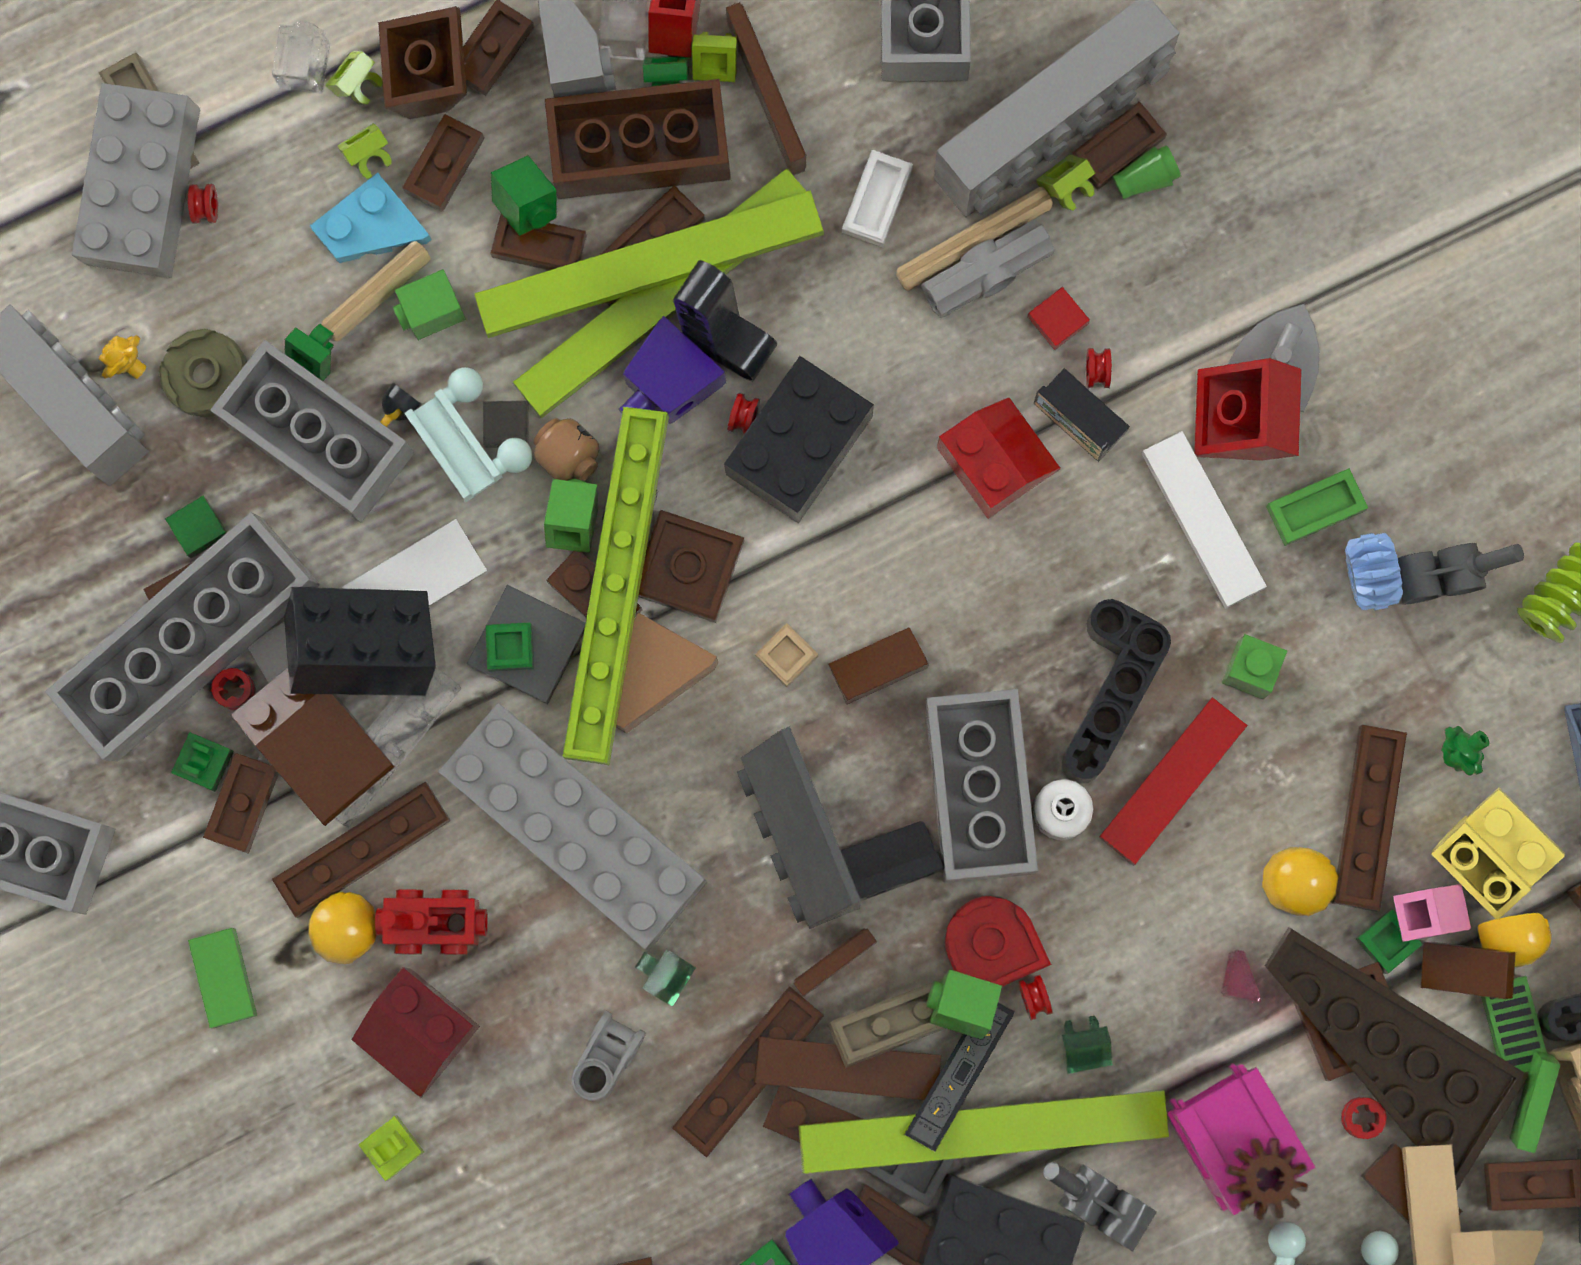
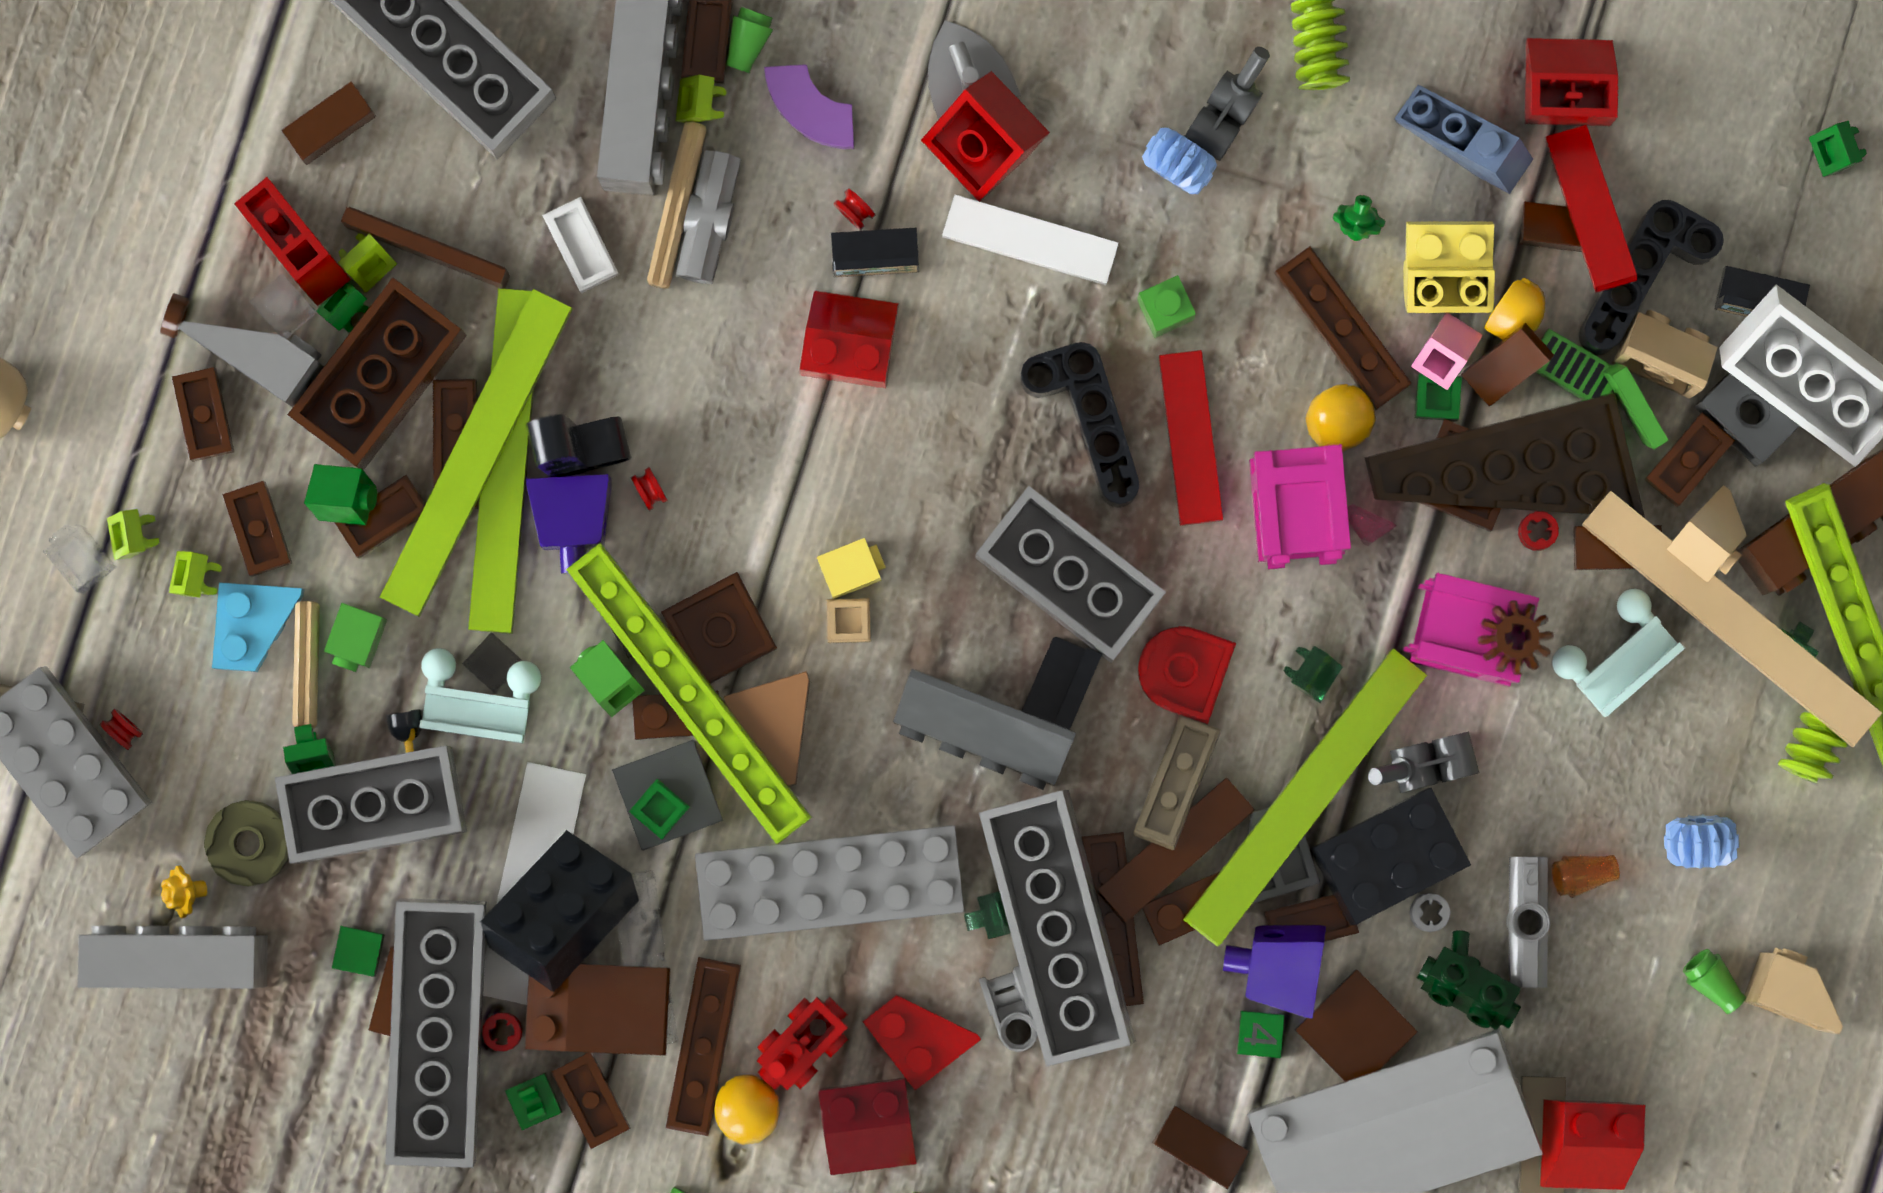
camera: 50 degrees left, 5 degrees up
reddish brown slope [378,6,467,119] -> none
medium nougat head [534,418,599,481] -> none
black brick [724,356,874,524] -> none
reddish brown tile [794,928,877,997] -> none
reddish brown slope [828,627,929,705] -> none
sticker [904,1002,1015,1152] -> none
bright green brick [926,970,1002,1039] -> none
red bush [1018,975,1053,1020] -> none
red tile [1027,287,1090,350] -> none
white head [1032,779,1094,841] -> none
bright green tile [1266,468,1368,546] -> none
none -> medium lavender tile [764,65,854,149]
none -> light yellow brick [817,538,886,599]
none -> red wing [862,995,981,1091]
none -> light grey brick [979,789,1136,1067]
none -> dark pink container [1249,444,1351,570]

